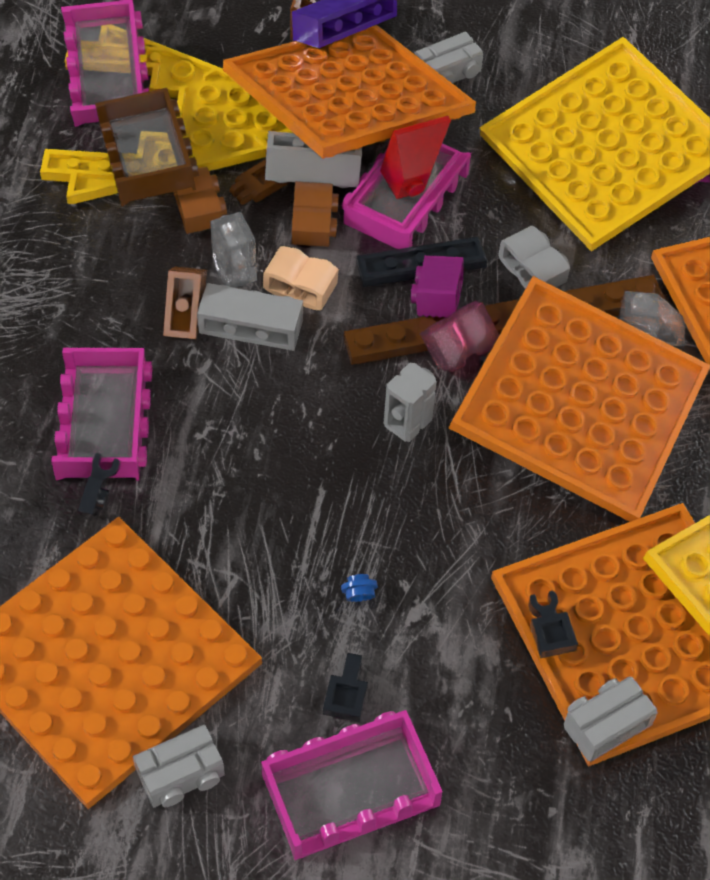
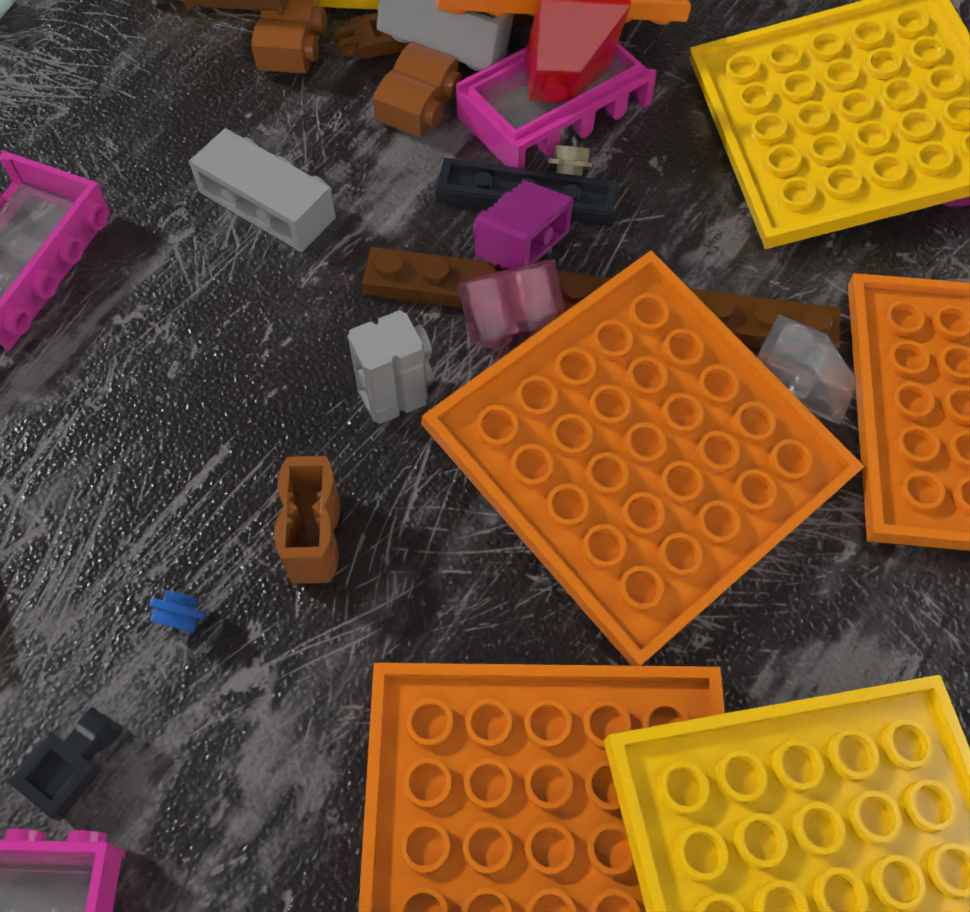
camera: 25 degrees right, 5 degrees up
dark orange slope [163,267,207,339] -> none
clear brick [210,212,257,288] -> none
light nougat brick [263,246,339,310] -> none
light grey brick [498,226,570,289] -> none
black plate [528,590,578,659] -> none
none -> dark orange brick [274,456,341,584]
none -> dark tan plate [548,145,593,176]

